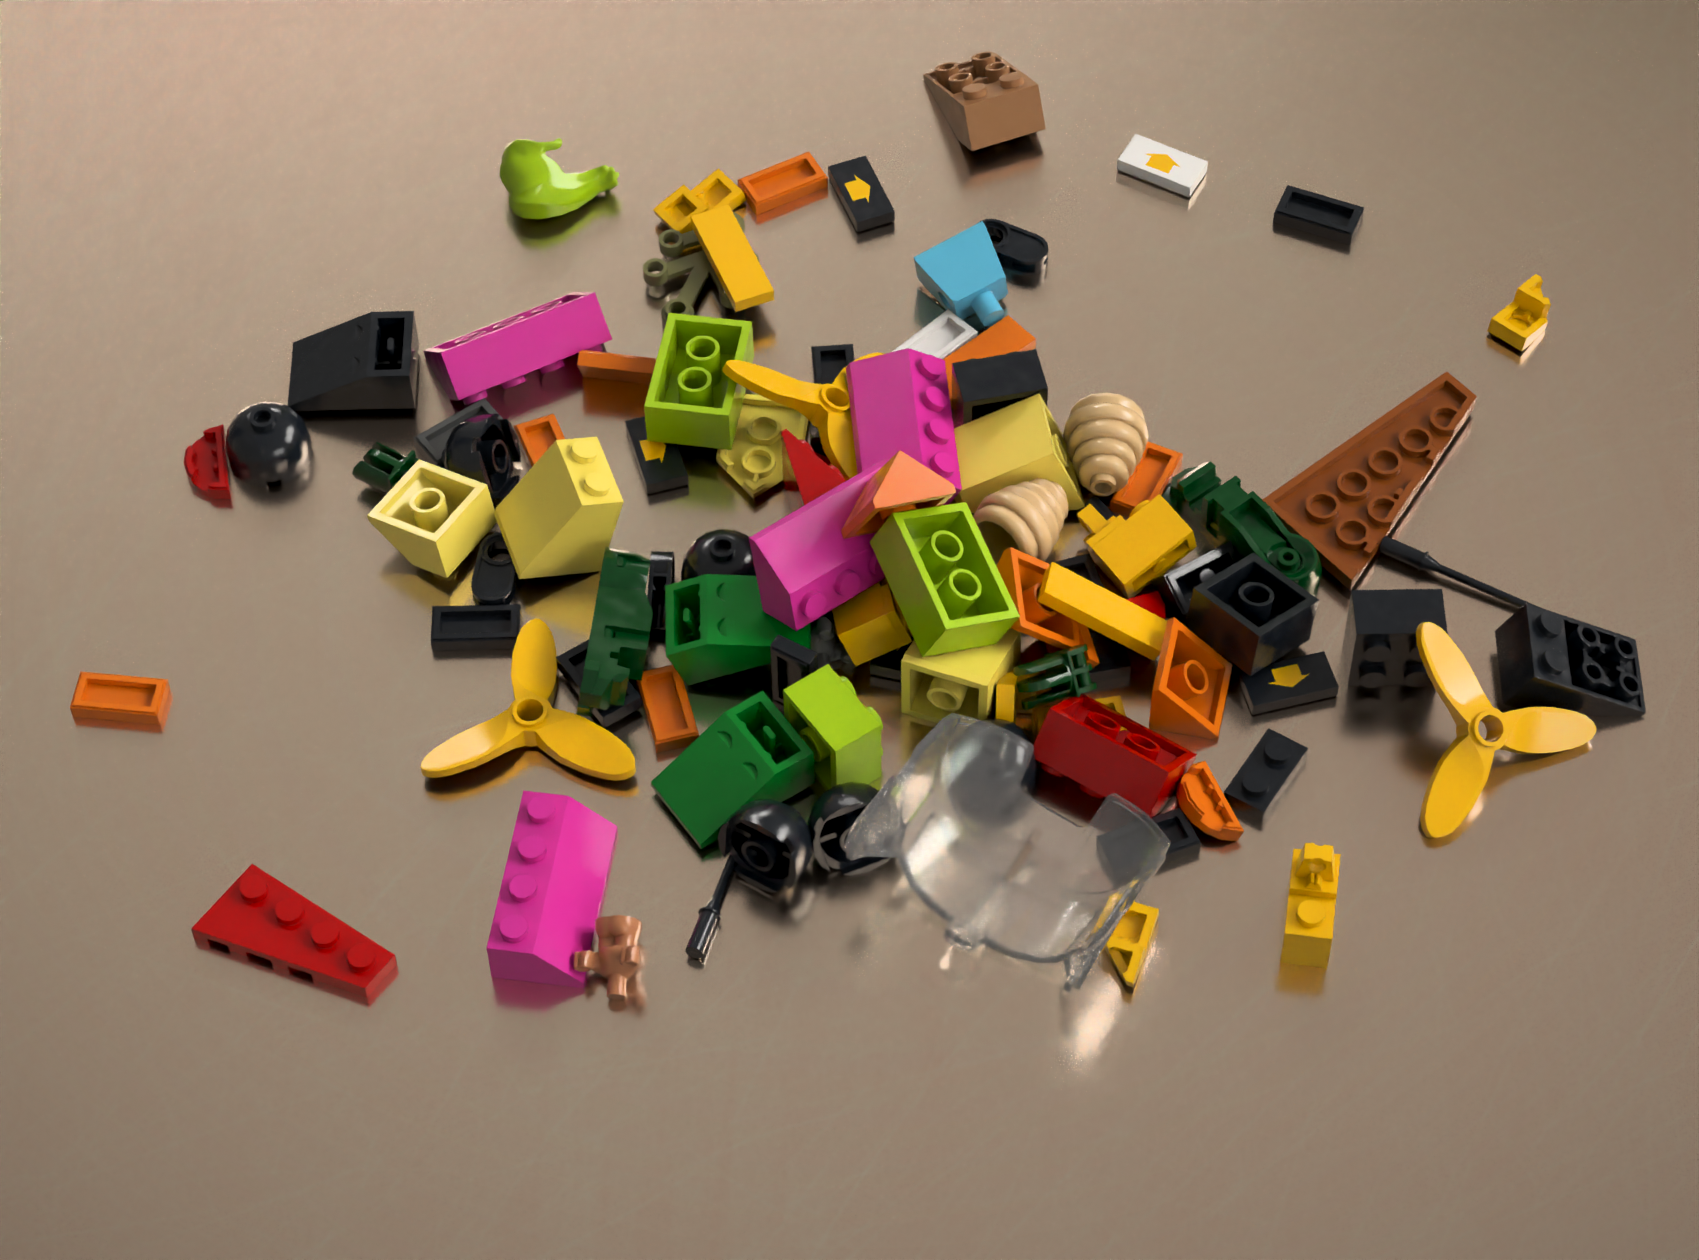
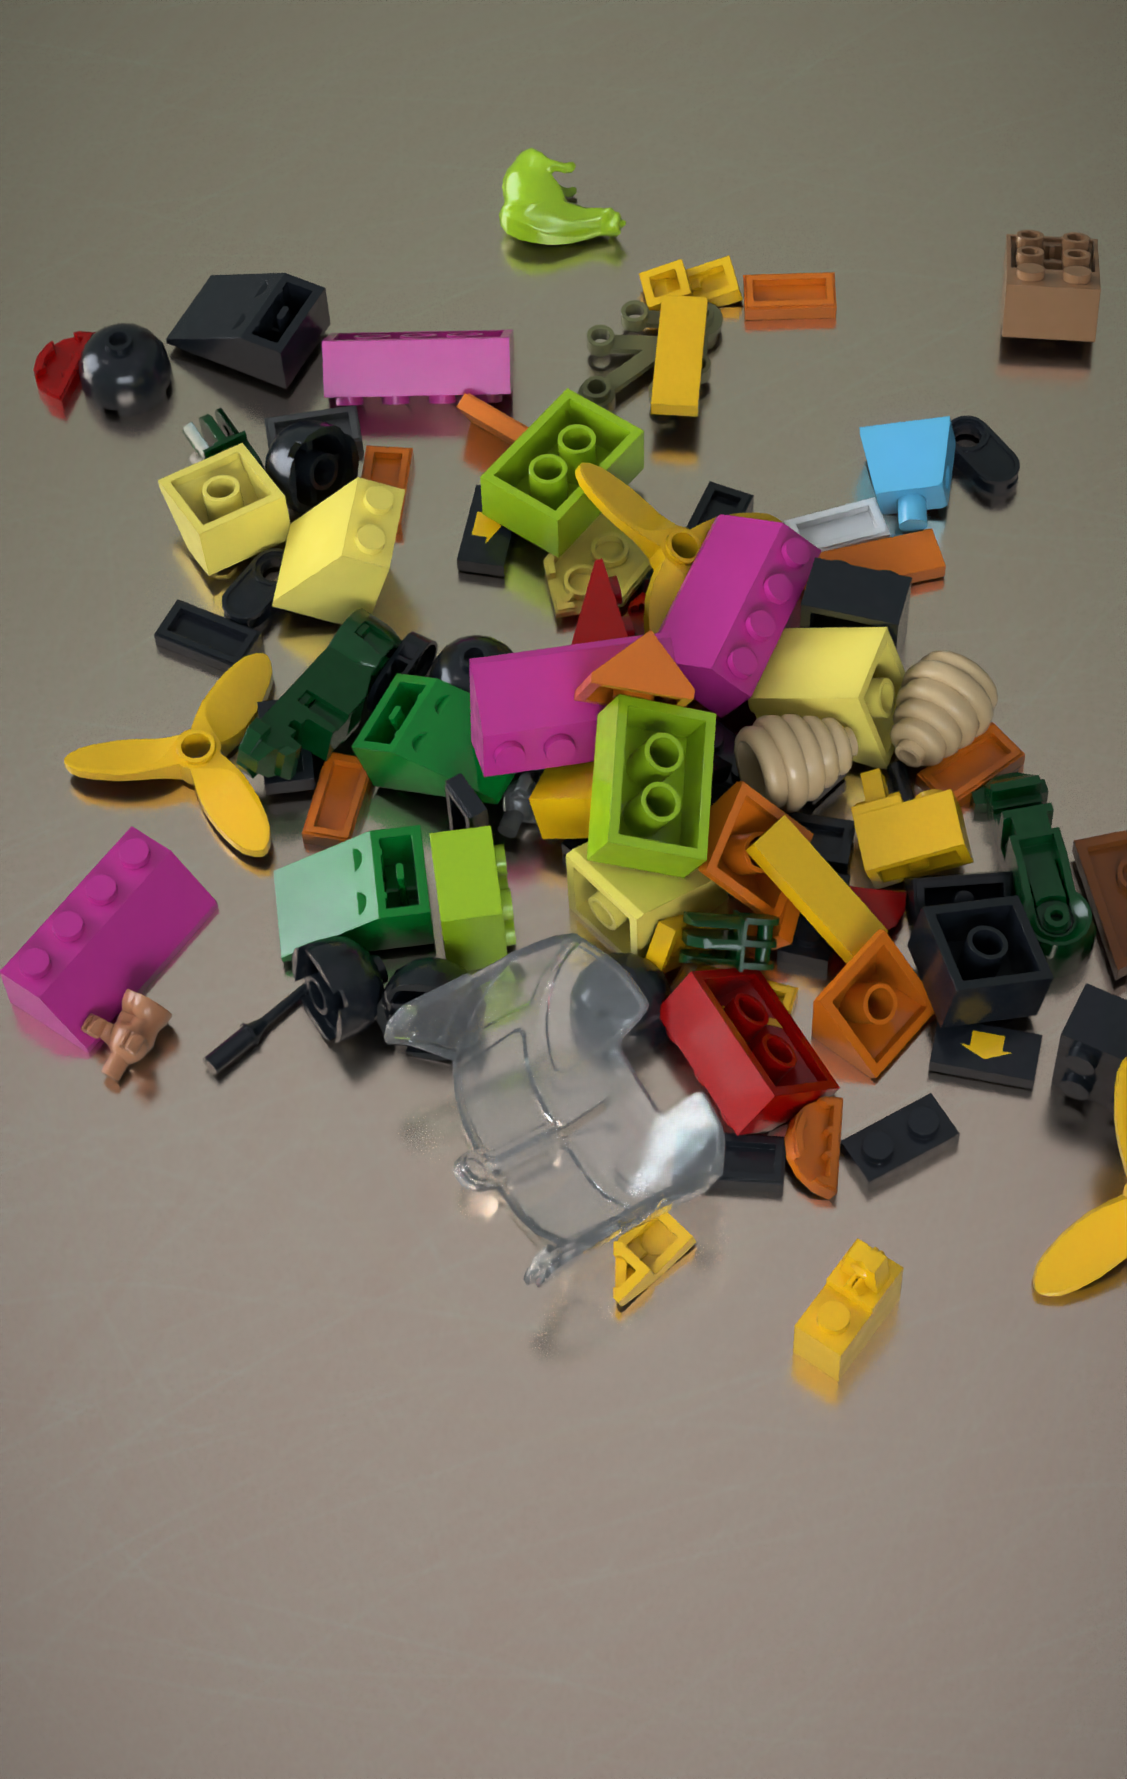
camera: 30 degrees right, 5 degrees up
black tile [828,155,895,232] -> none

